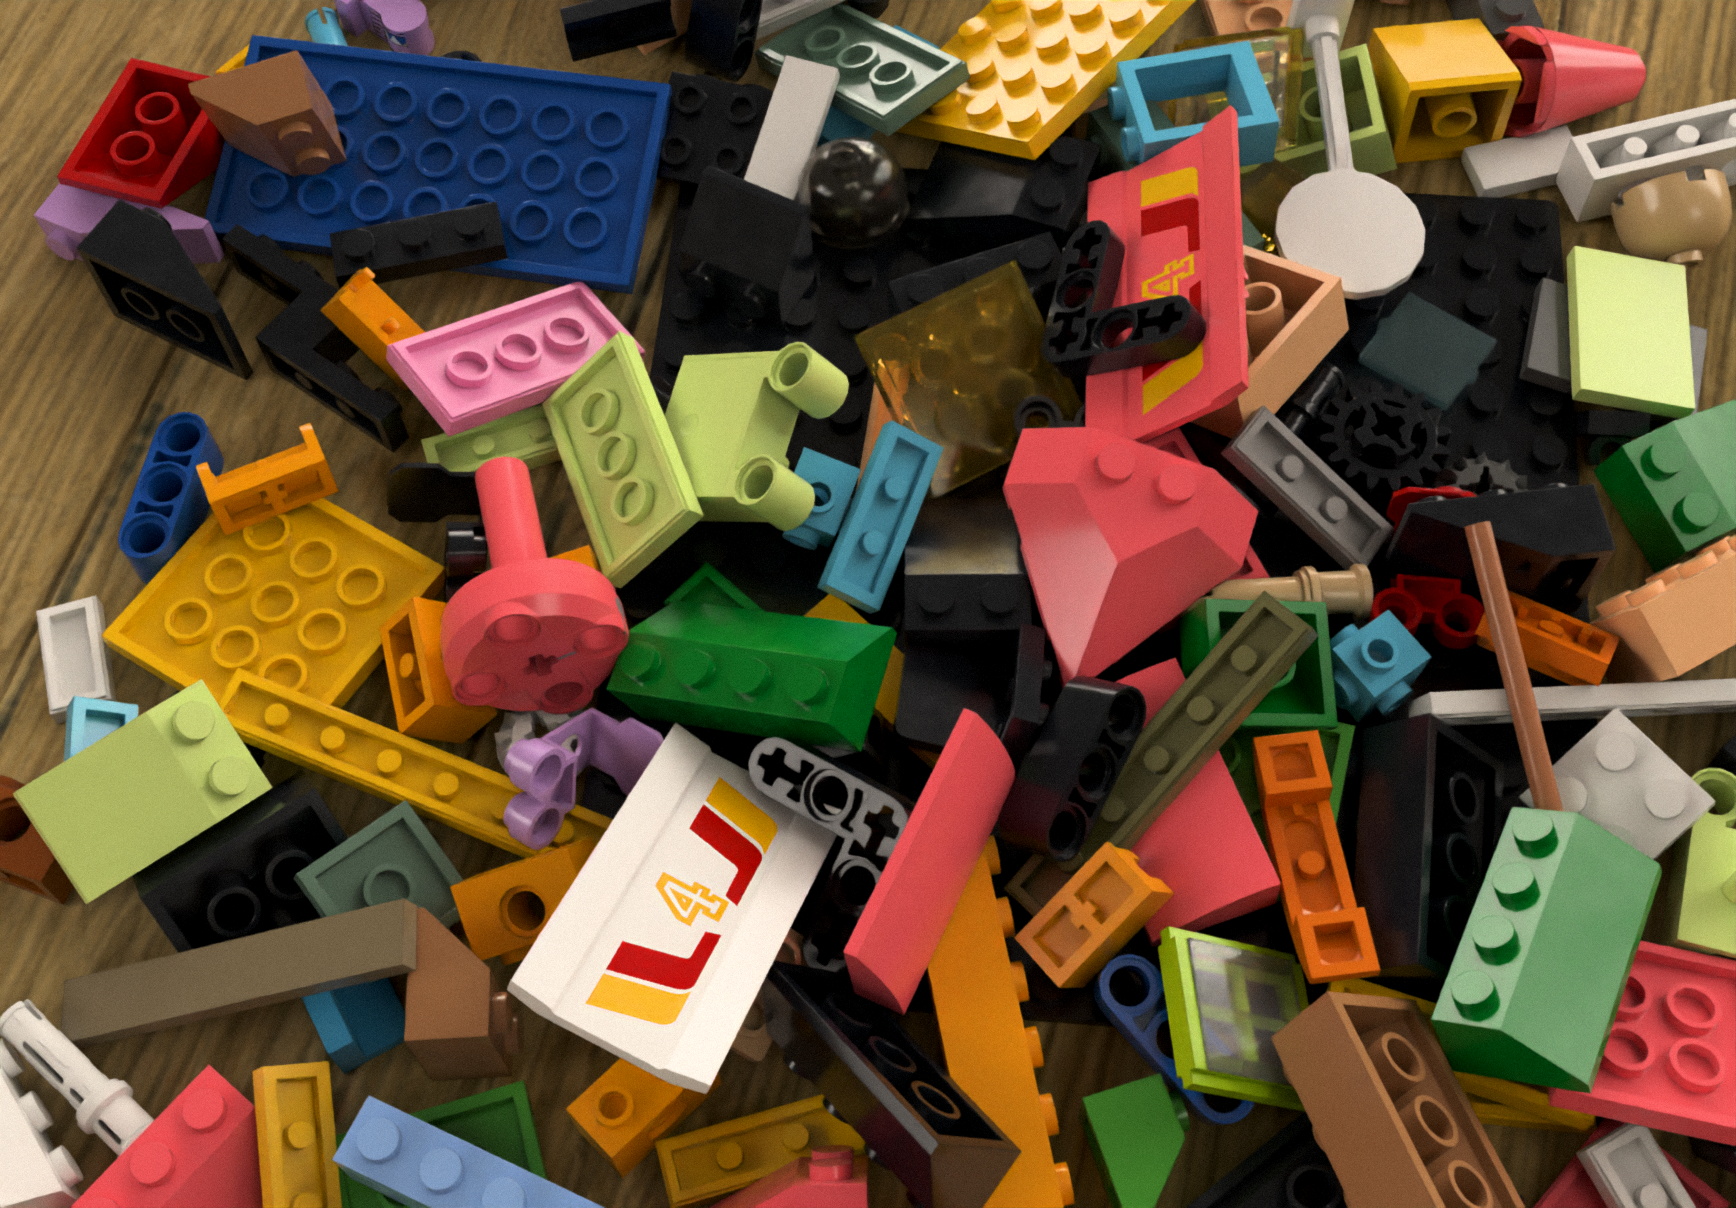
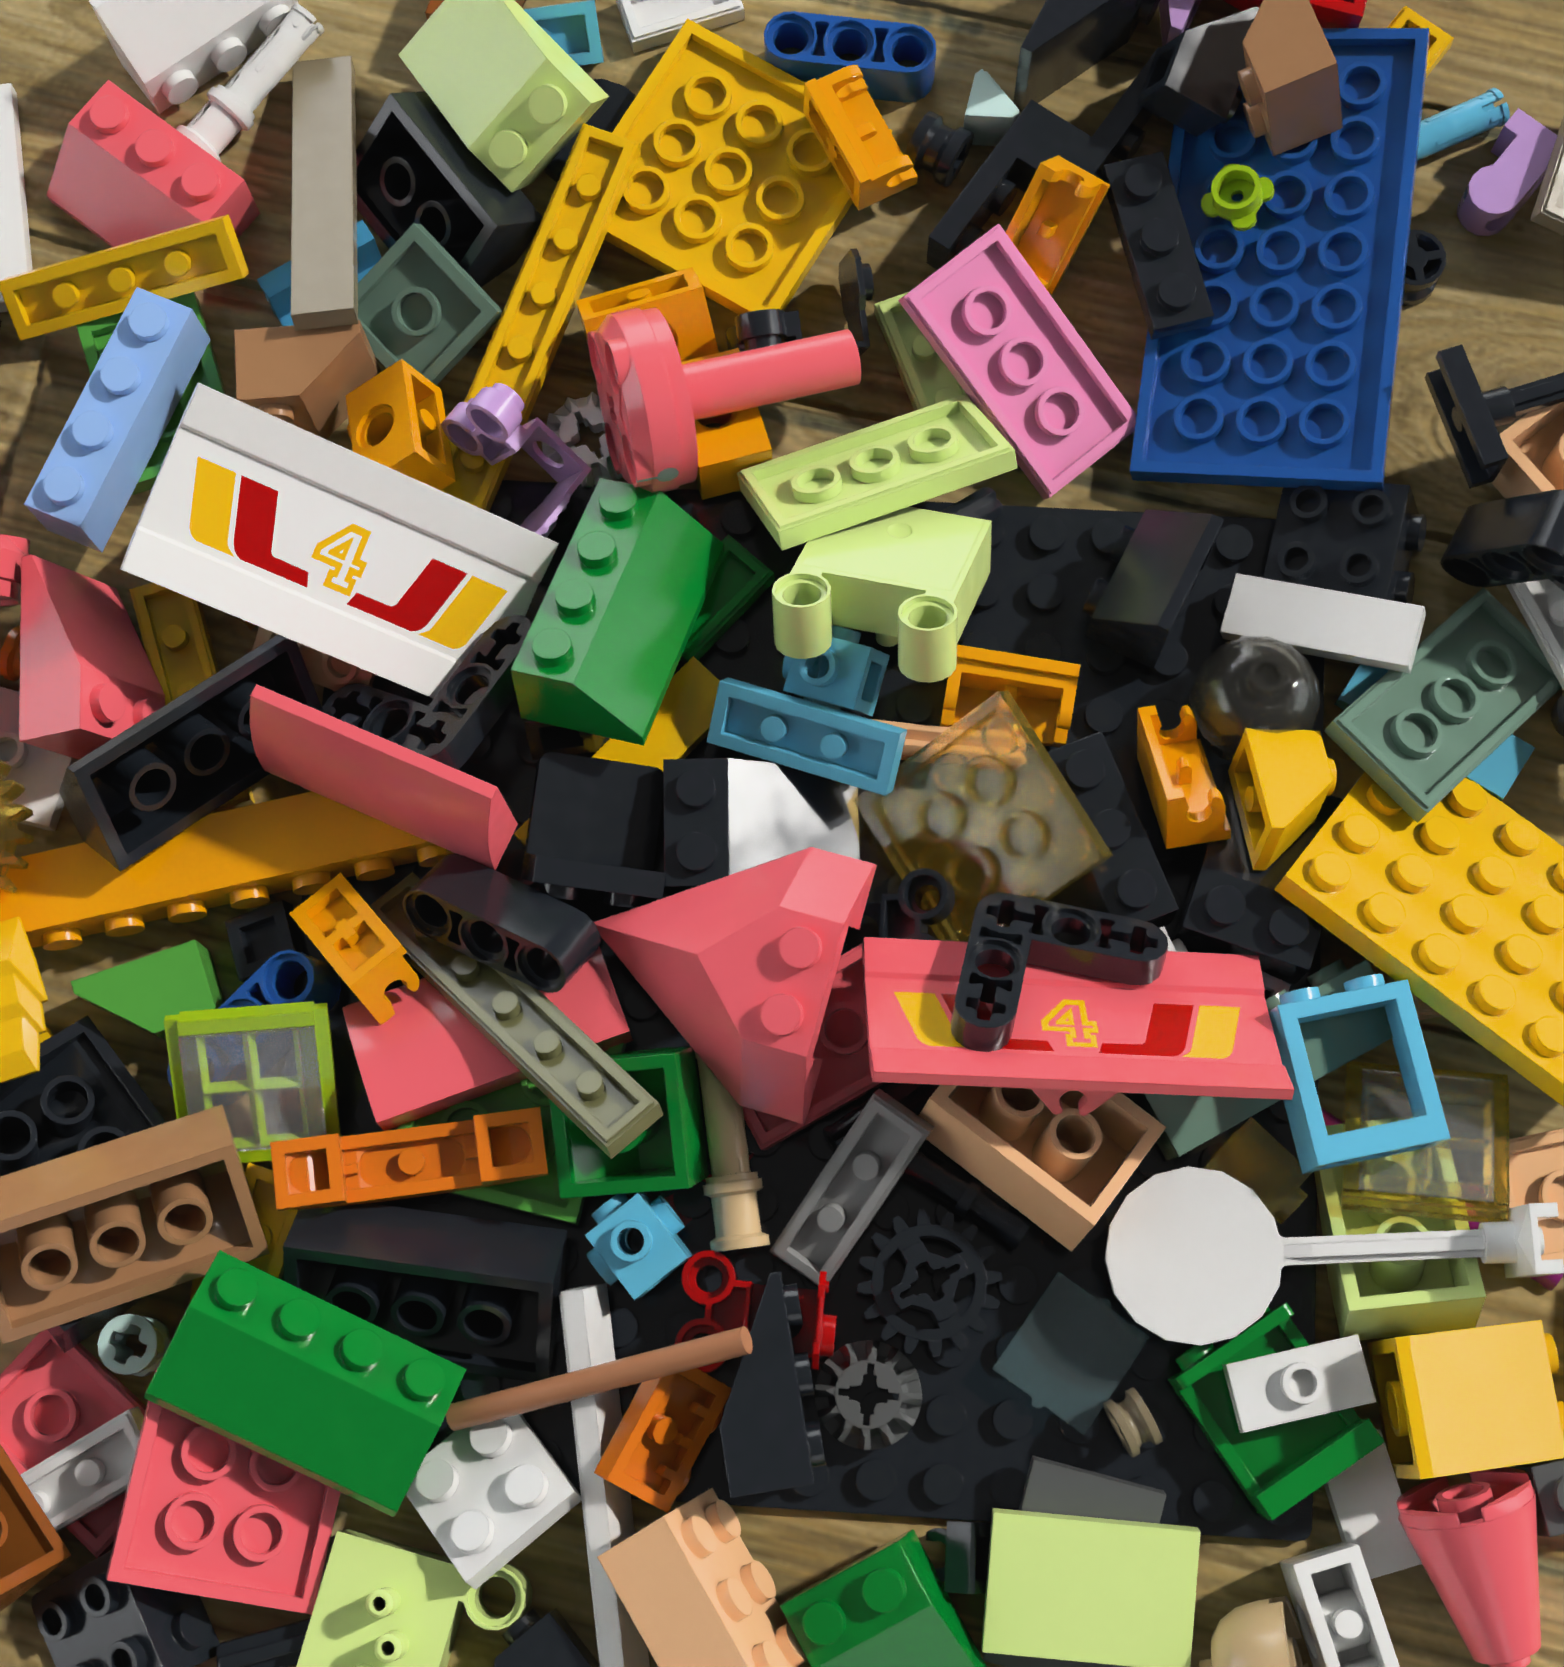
camera: 90 degrees right, 15 degrees up
none -> light aqua bush [97,1313,172,1377]
none -> black plate [225,899,305,982]
none -> black wheel [905,111,974,187]
none -> light orange hinge [940,644,1081,748]
none -> light aqua slope [964,69,1019,146]
none -> dark tan bush [1103,1387,1163,1458]
none -> black slope [1137,6,1259,137]
none -> light orange hinge [1137,705,1231,849]
none -> green panel [1168,1302,1385,1520]
none -> lime plate [1201,164,1274,231]
none -> white plate [1222,1334,1376,1433]
none -> yellow slope [1228,728,1337,870]

